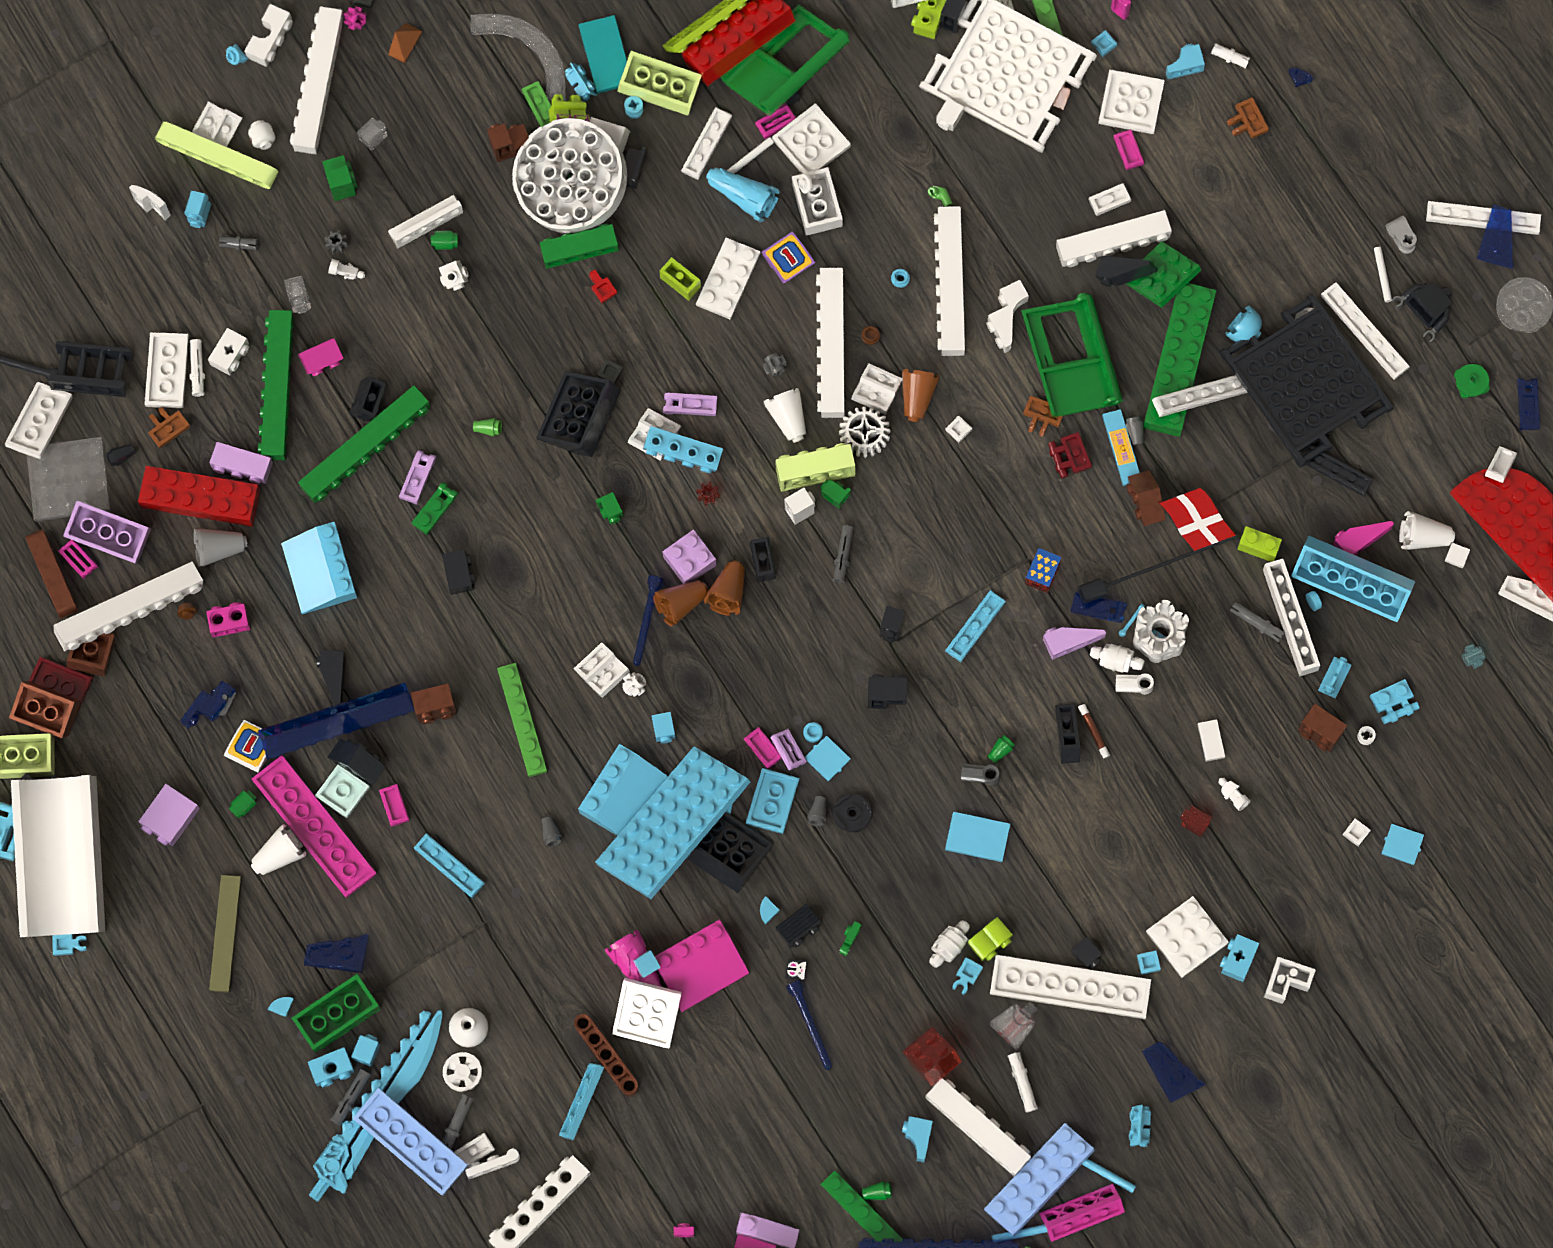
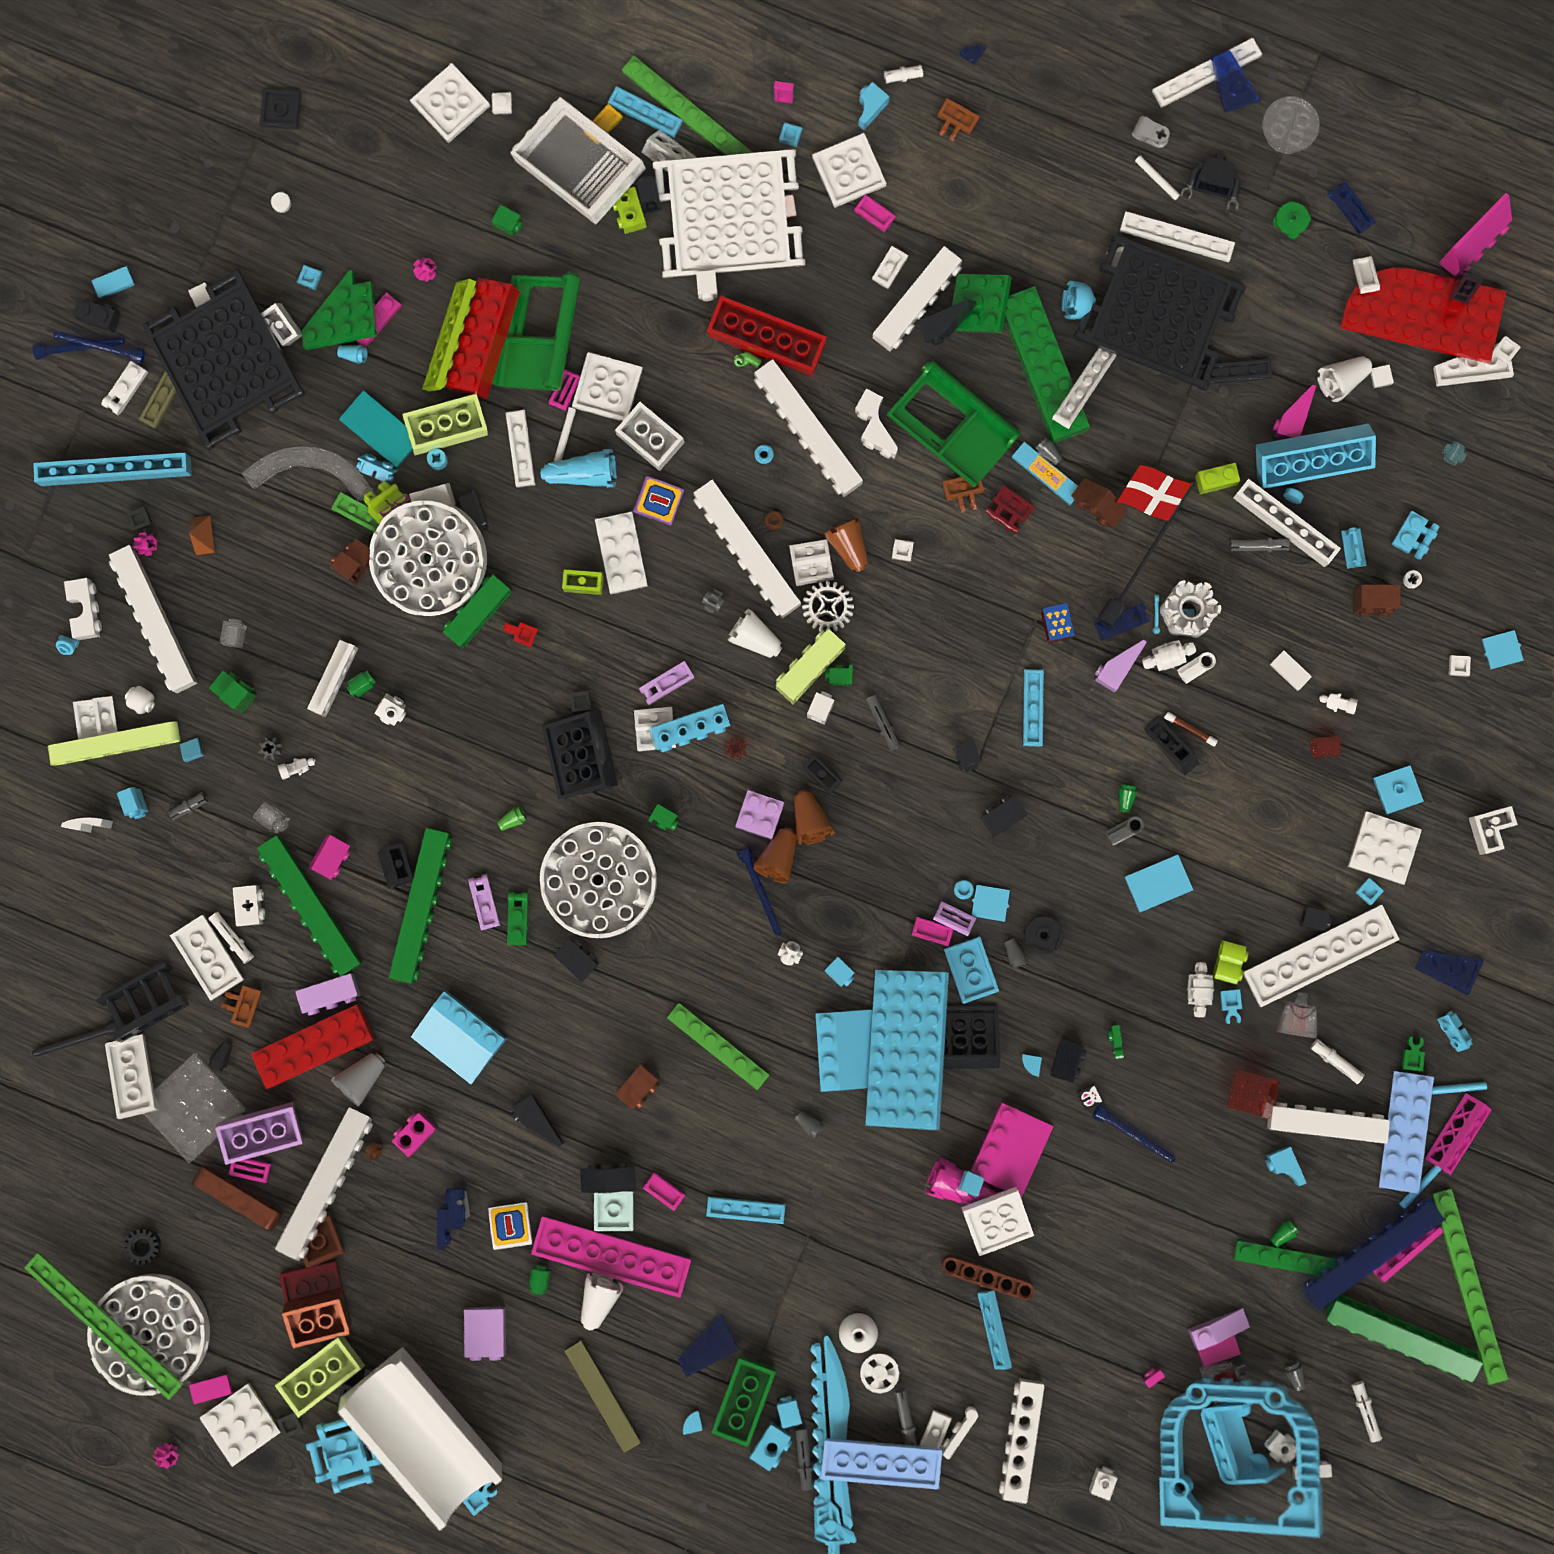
camera: 30 degrees left, 10 degrees up
clear blue brick [258,682,414,759] -> none
white slope [574,643,630,698] -> none
white plate [798,174,819,193] -> none
medium azure brick [1220,934,1259,982] -> none
none -> medium azure slope [180,738,205,762]
none -> white brick [540,822,657,938]
none -> red brick [707,296,827,377]
none -> medium azure plate [1373,766,1424,814]
none -> green plate [1402,1036,1425,1071]

